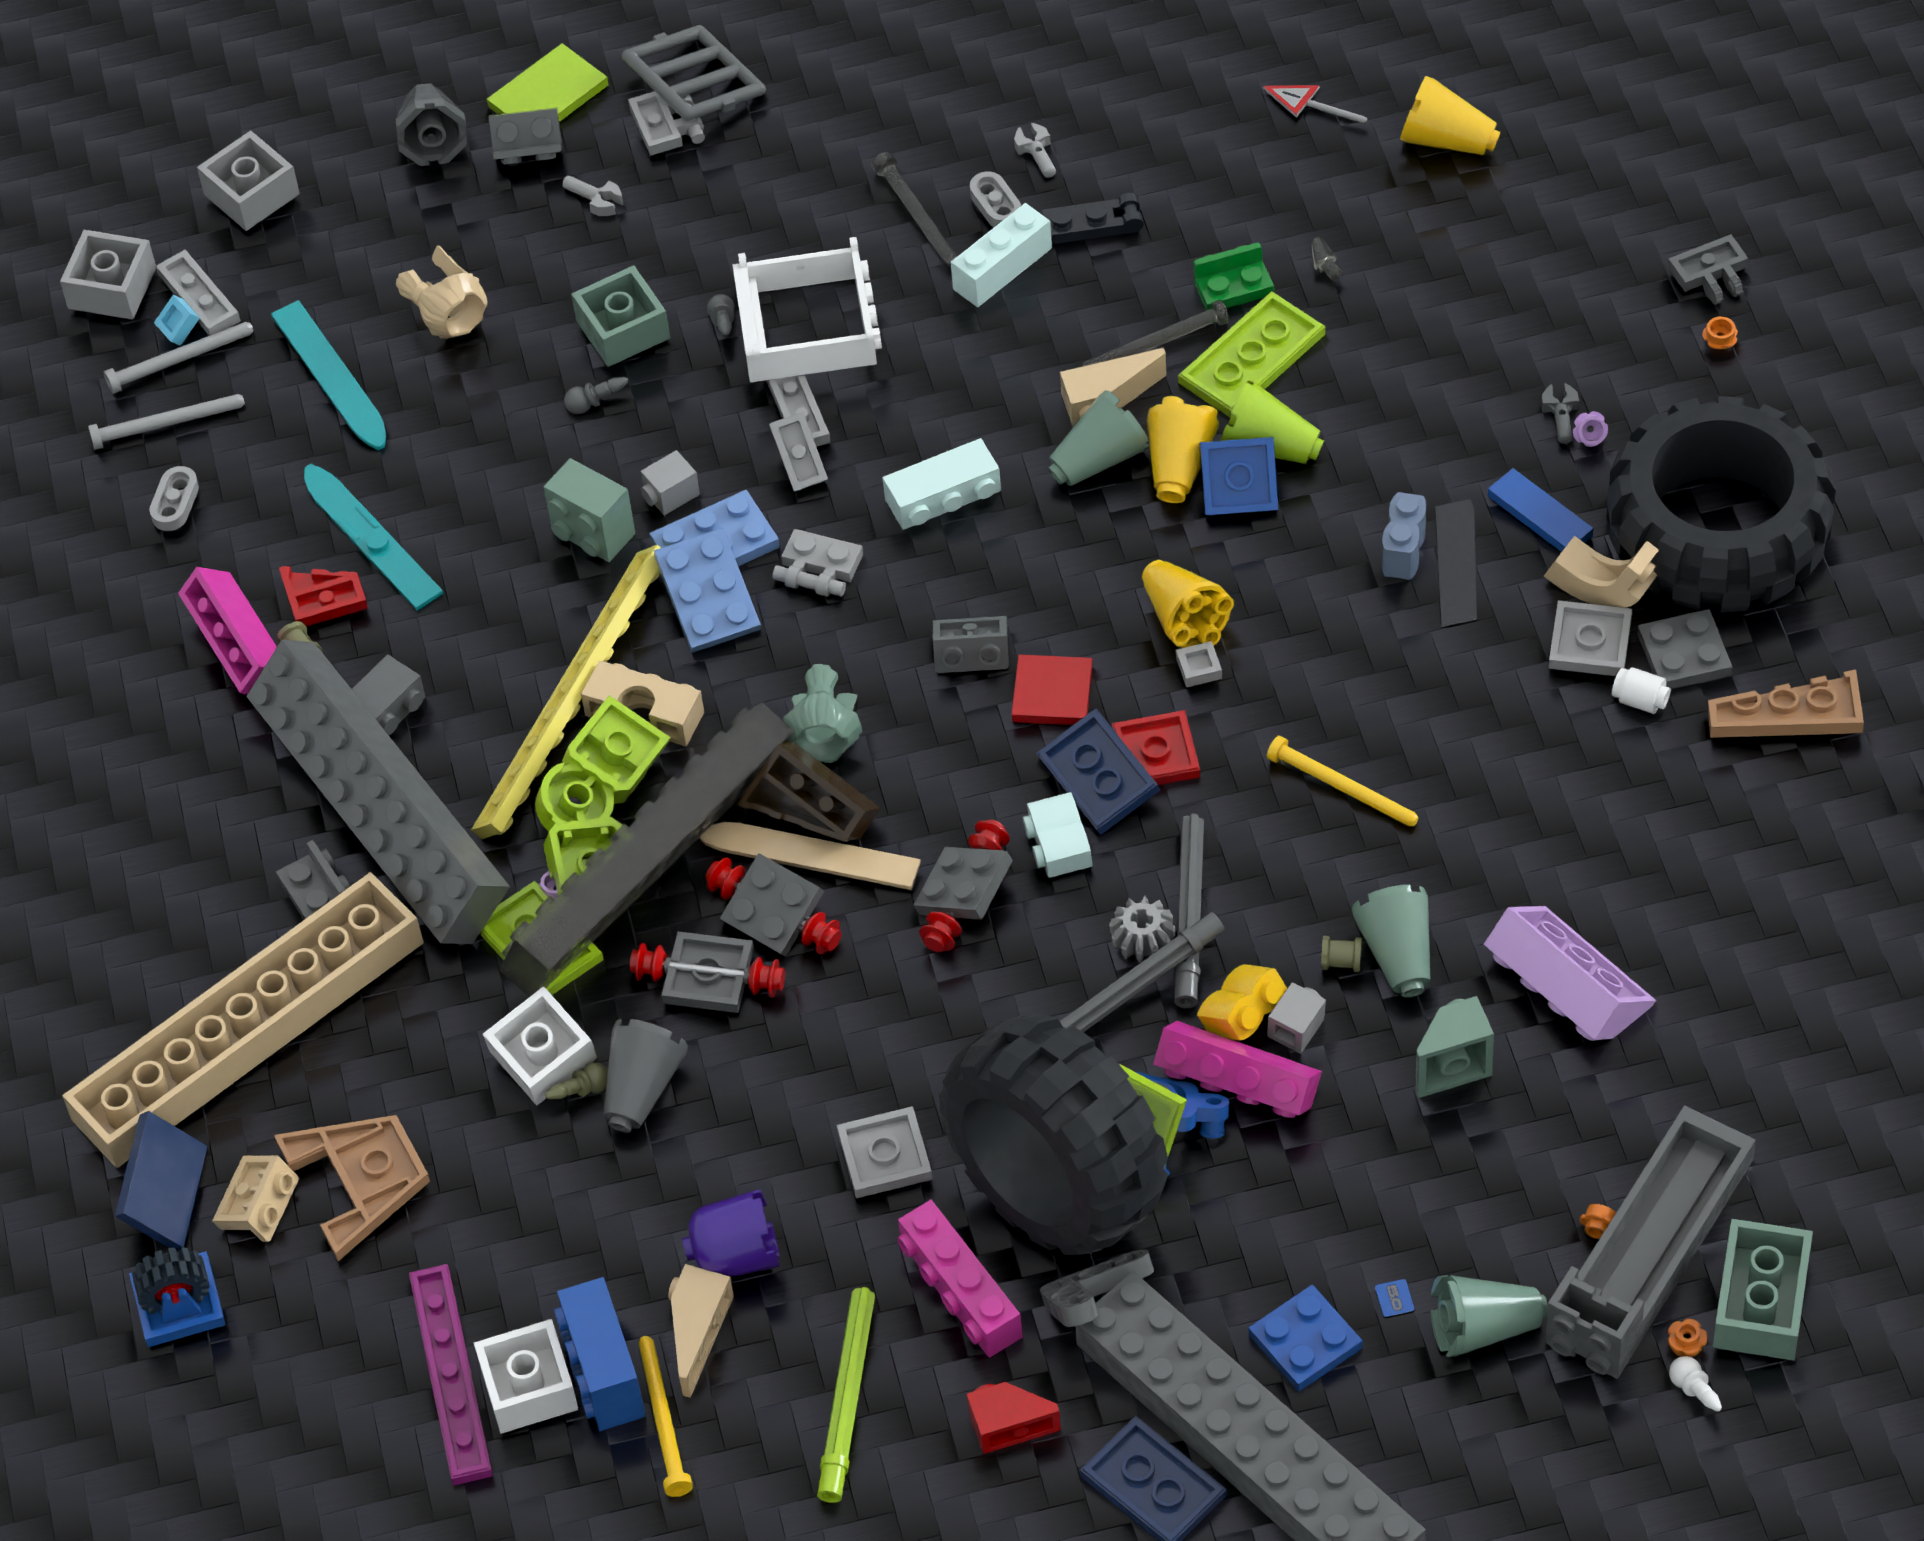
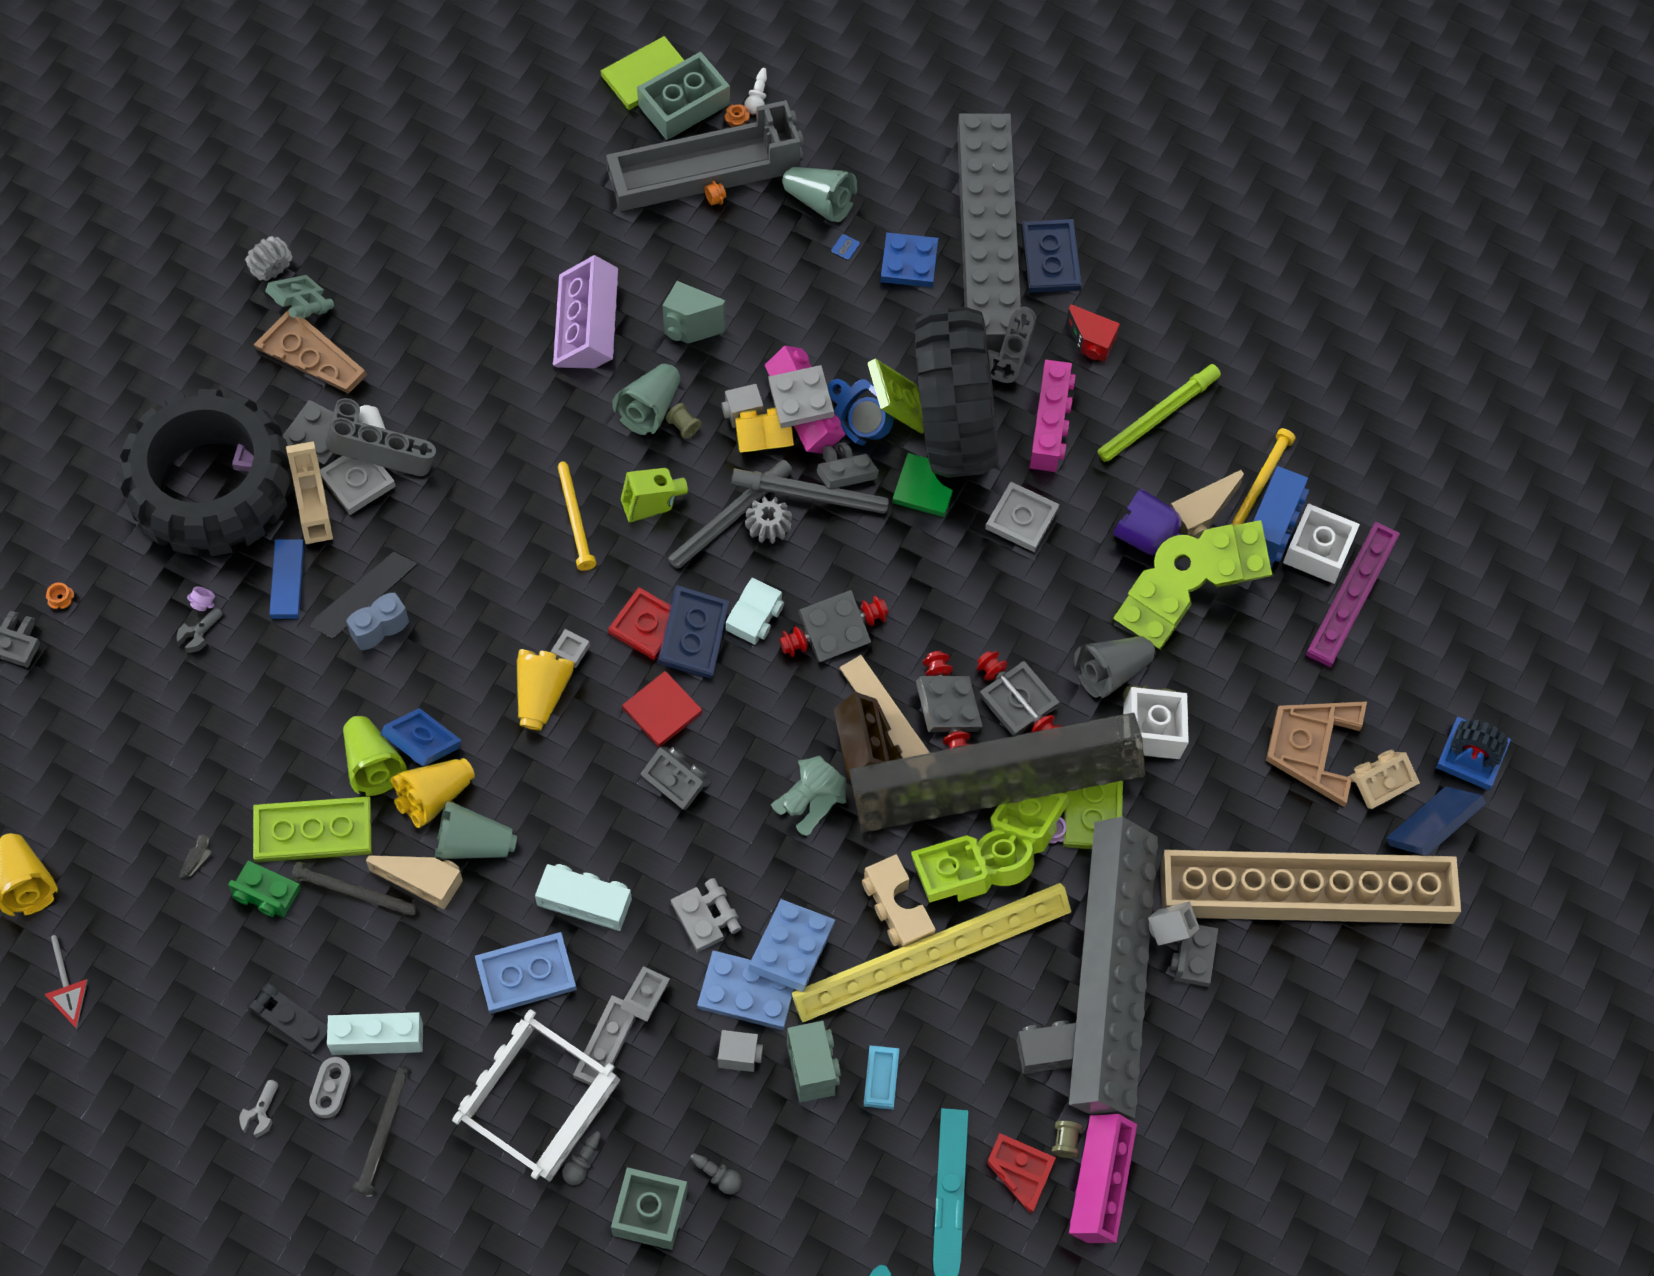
camera: 145 degrees left, 10 degrees up
none -> sand green plate [265,275,334,318]
none -> dark grey beam [326,398,436,476]
none -> medium blue plate [475,932,577,1014]
none -> lime tile [601,36,684,110]
none -> lime torso [621,468,688,522]
none -> light grey plate [768,365,834,428]
none -> dark grey hinge [817,442,879,489]
none -> medium azure tile [863,1045,899,1110]
none -> lime plate [1113,520,1273,650]
none -> light grey brick [1148,901,1200,946]

